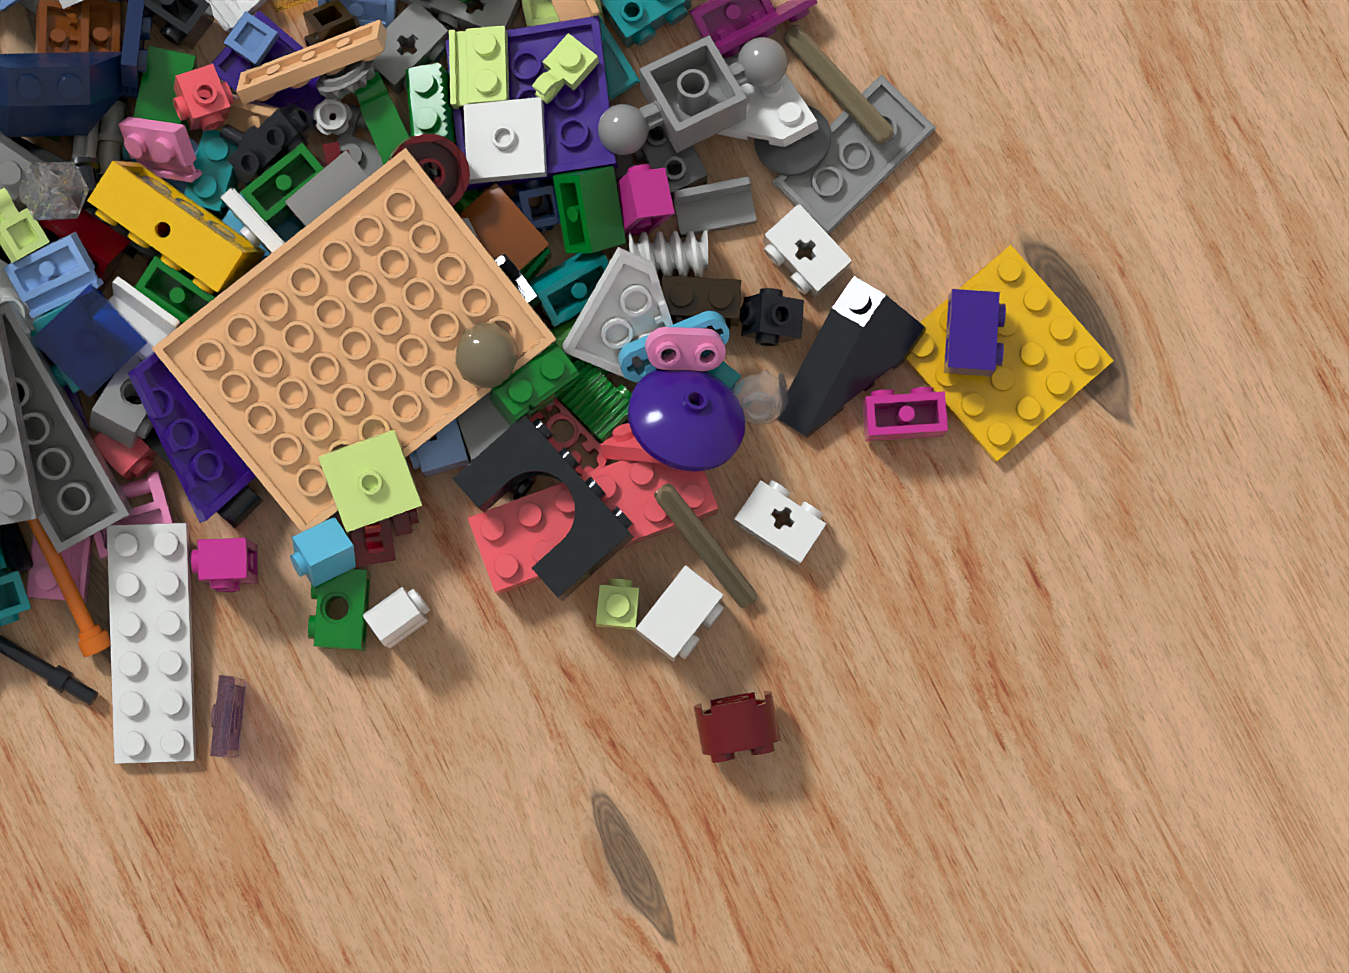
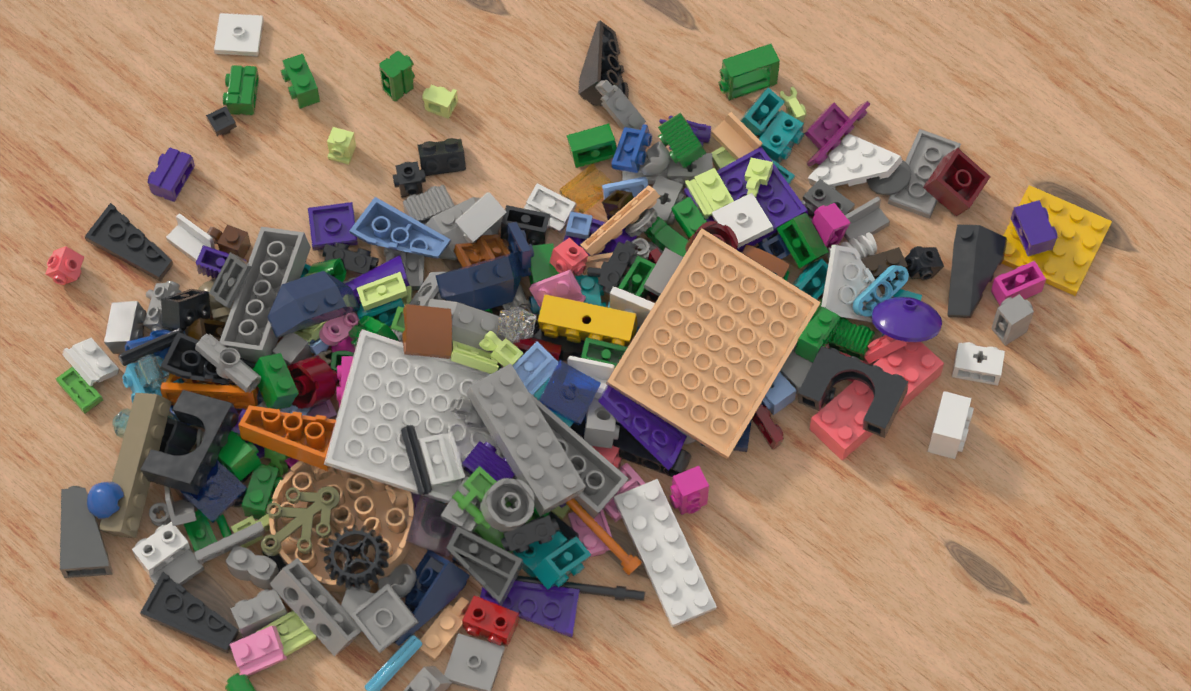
camera: 20 degrees left, 20 degrees down
clear purple plate [210,675,247,758] -> none
medium azure brick [290,517,356,587] -> none
green brick [308,569,371,651] -> none
yellowish green plate [318,429,422,533] -> none
dark red brick [348,517,396,567] -> none
white brick [363,587,430,649] -> none
dark tan hair [455,323,518,388] -> none
yellowish green brick [596,578,640,630] -> none
light grey brick [598,35,788,155] -> none
bright pink plate [645,327,726,371] -> none
dark tan axle [654,483,757,608] -> none
dark red brick [694,691,781,763] -> none
clear hair [732,370,789,425] -> none
white brick [763,204,852,298] -> none
dark tan axle [783,25,894,145] -> none
none -> dark red brick [923,148,991,216]
none -> light grey brick [991,294,1034,346]

